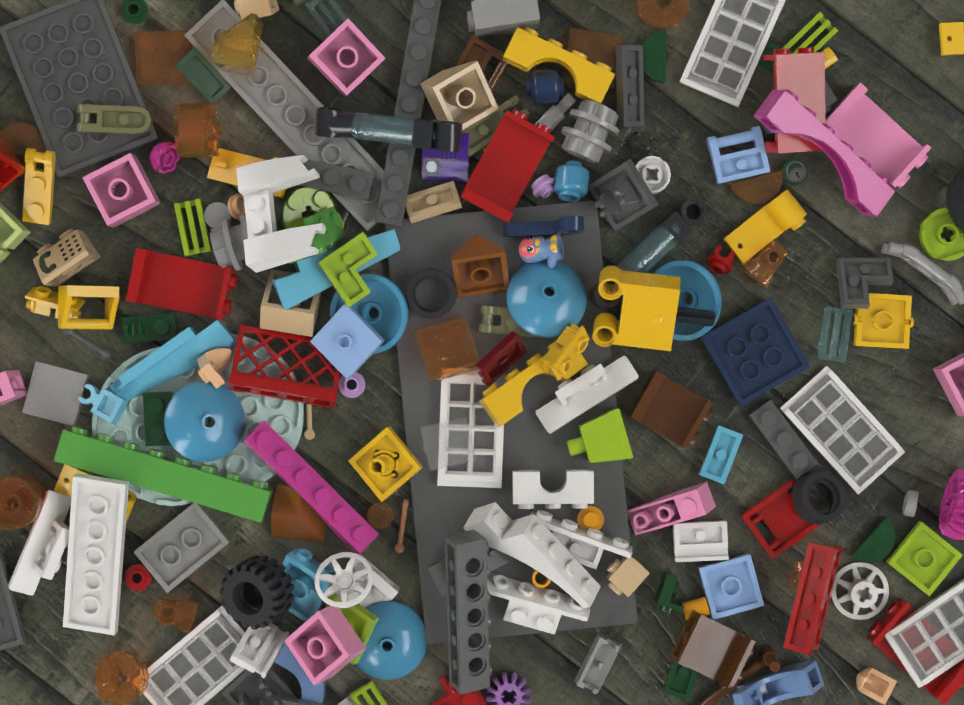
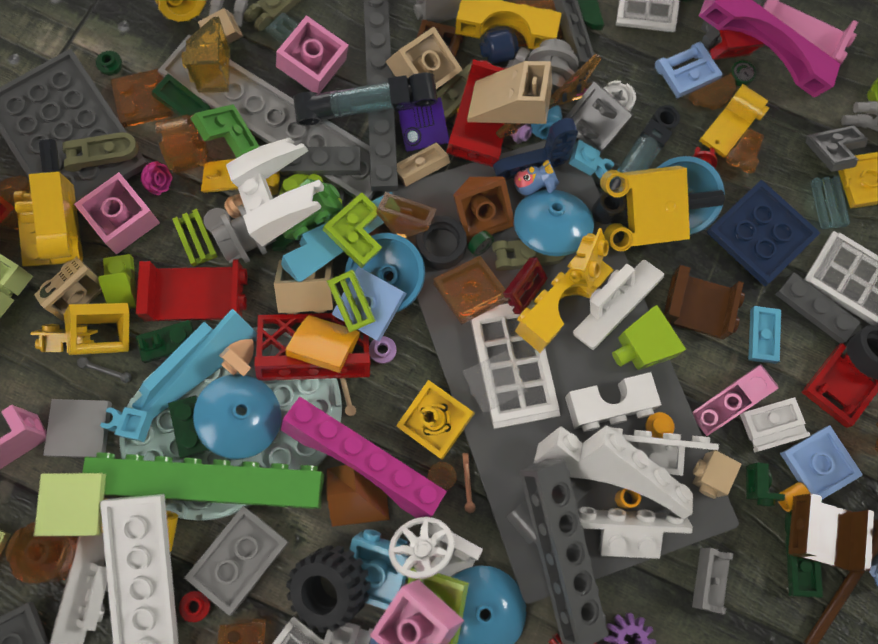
camera: 20 degrees left, 15 degrees down
none -> yellow piece [14,139,83,265]
none -> yellowish green tile [34,473,106,536]
none -> lime slope [98,254,137,309]
none -> bright green plate [190,104,260,158]
none -> light orange slope [286,315,360,373]
none -> lime tile [327,270,376,333]
none -> clear orange slope [376,192,437,238]
none -> tan slope [467,61,552,124]
none -> dark green tile [468,230,494,257]
none -> clear orange piece [495,54,601,138]
none -> medium azure plate [569,140,614,179]

